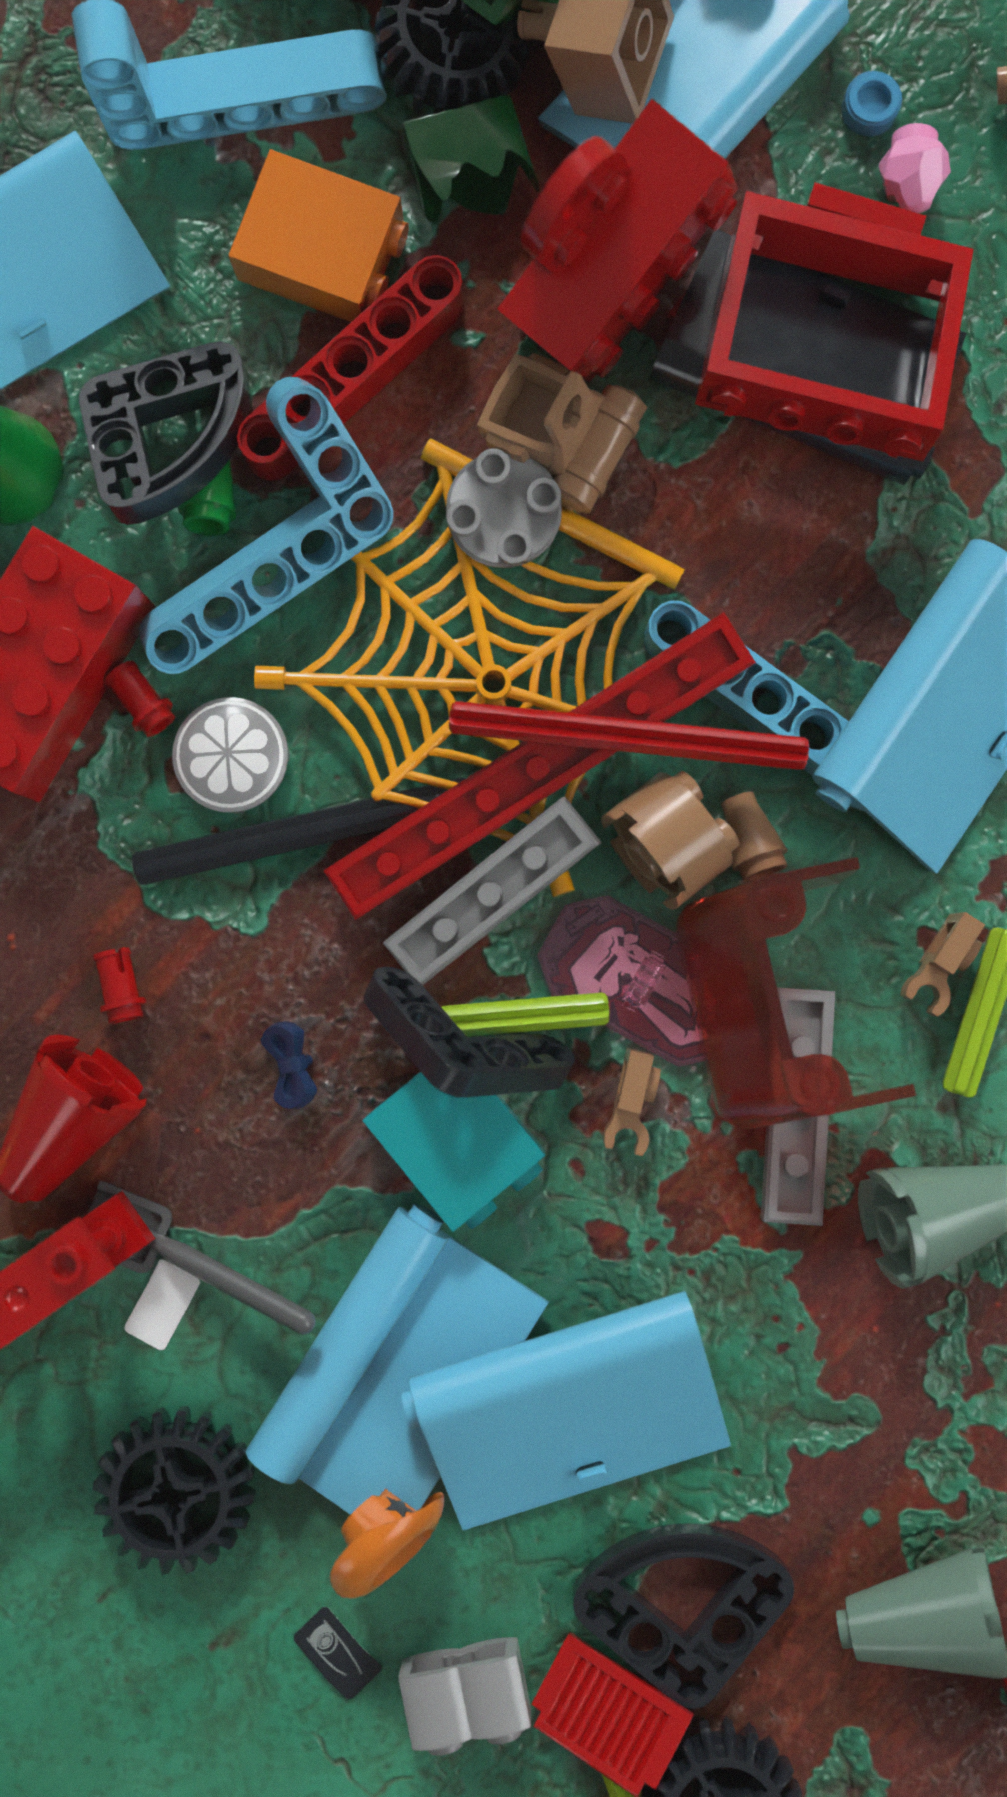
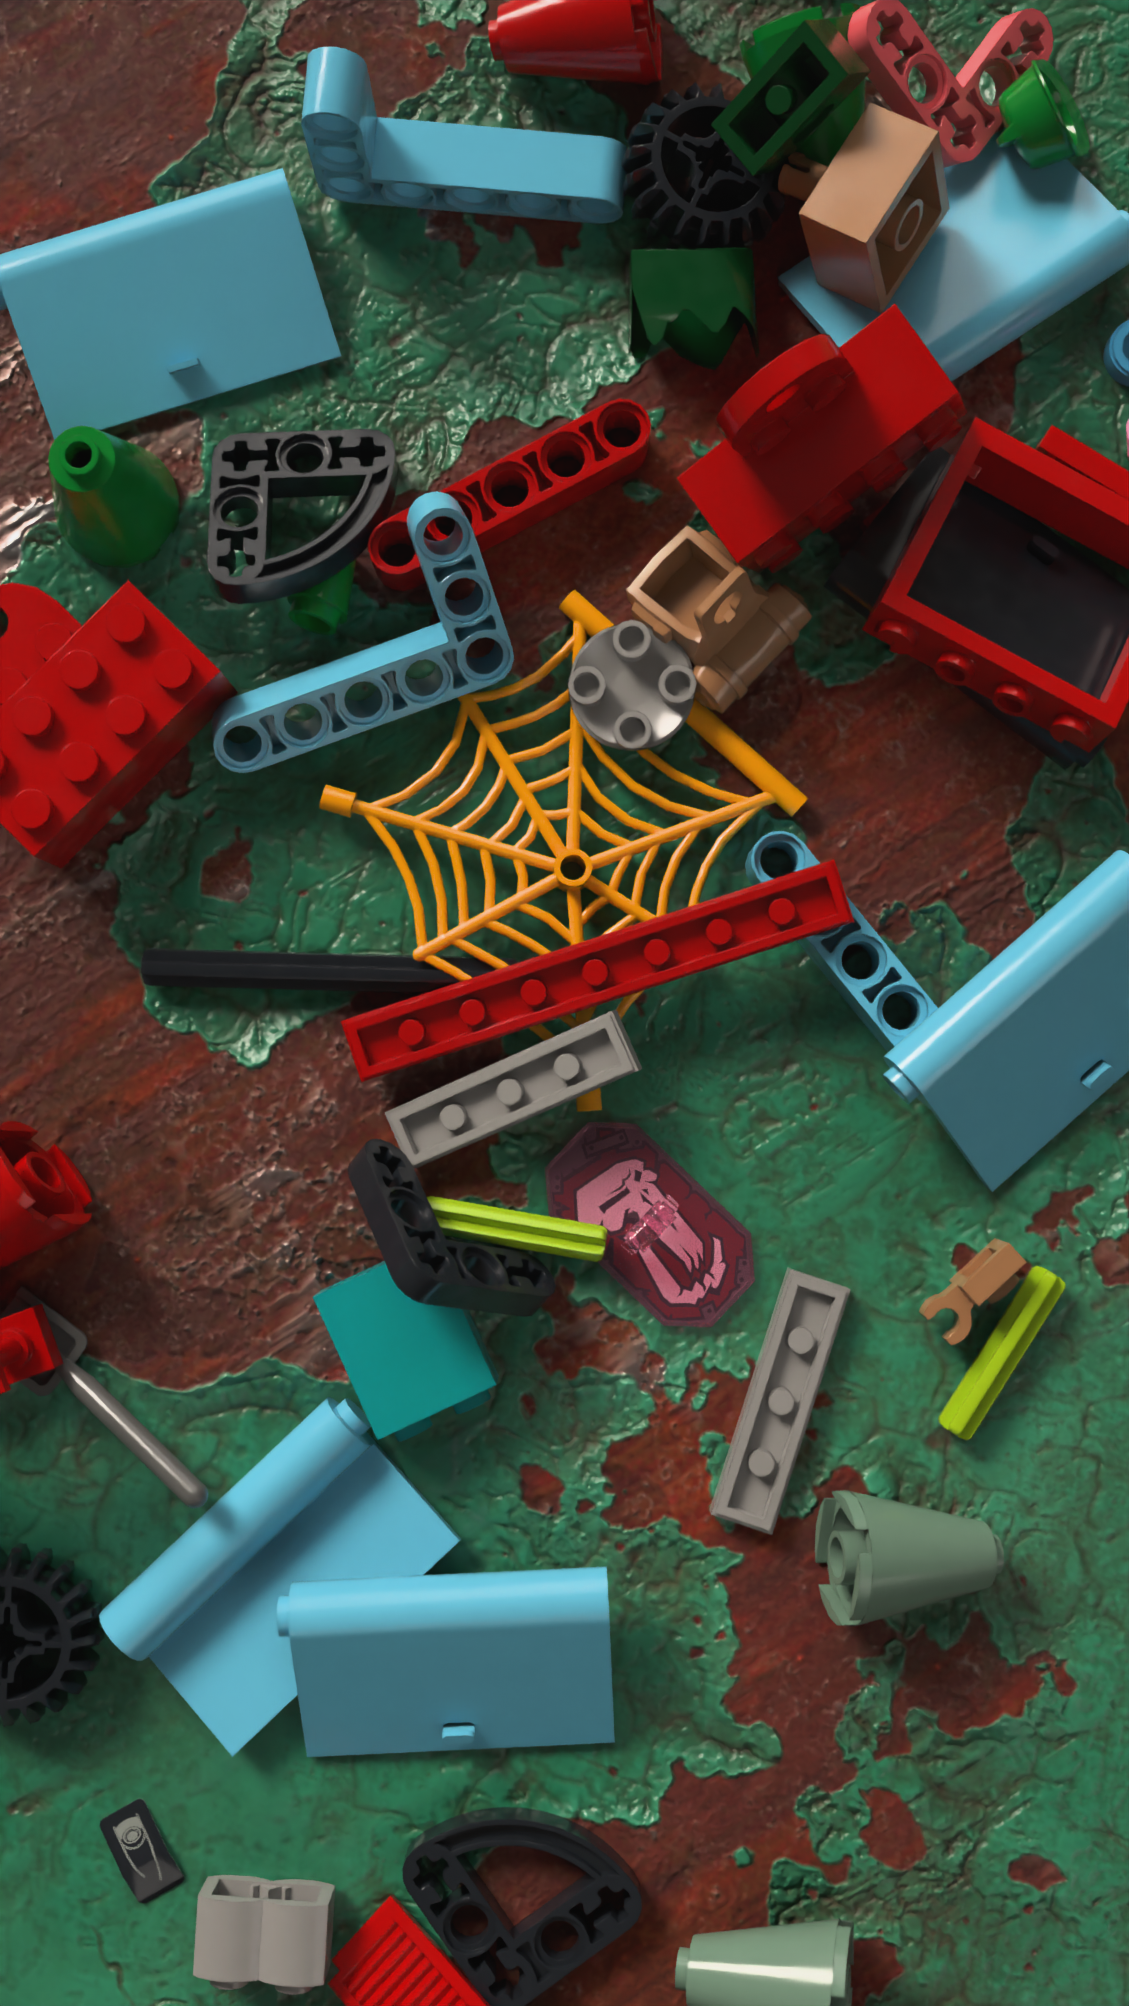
camera: 15 degrees right, 0 degrees up
red pin [93,947,147,1024] -> none
red pin [104,660,175,737] -> none
white sticker [125,1259,200,1350] -> none
dish [172,697,290,814] -> none
orange brick [228,149,409,322] -> none
dark blue piece [261,1021,317,1109] -> none
orange hat [330,1488,444,1599] -> none
red axle [449,701,809,770] -> none
medium nougat brick [601,770,740,910] -> none
medium nougat plate [603,1048,661,1156] -> none
clear red windscreen [676,857,916,1130] -> none
medium nougat cone [721,792,788,882] -> none

